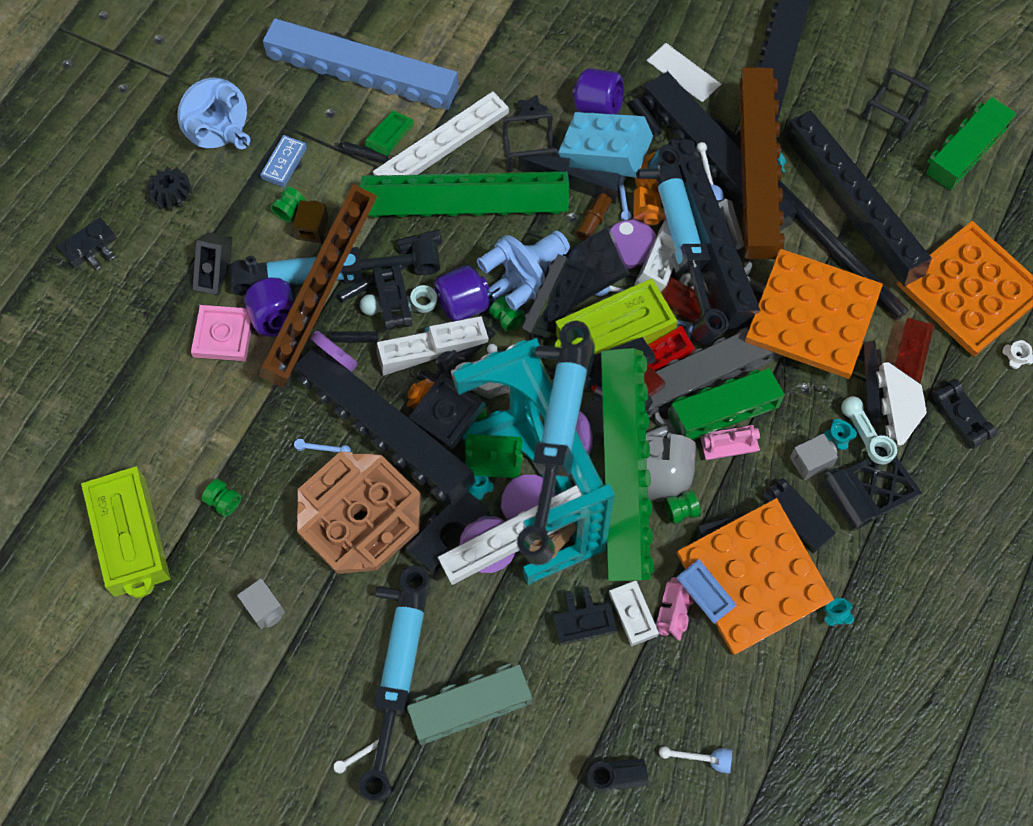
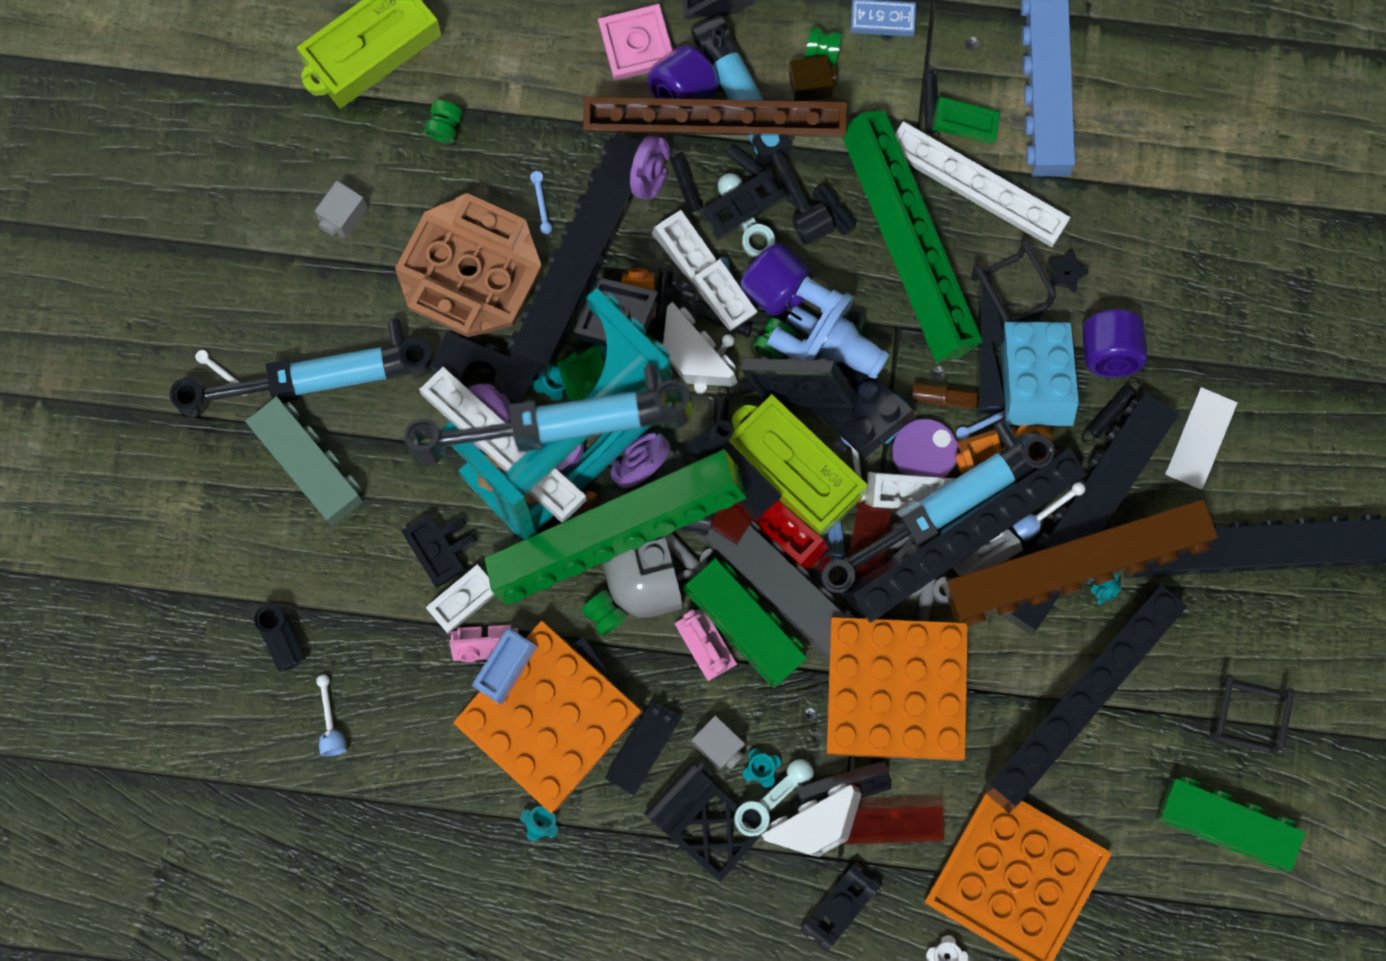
camera: 70 degrees right, 10 degrees up
black axle [714,118,908,320] -> none

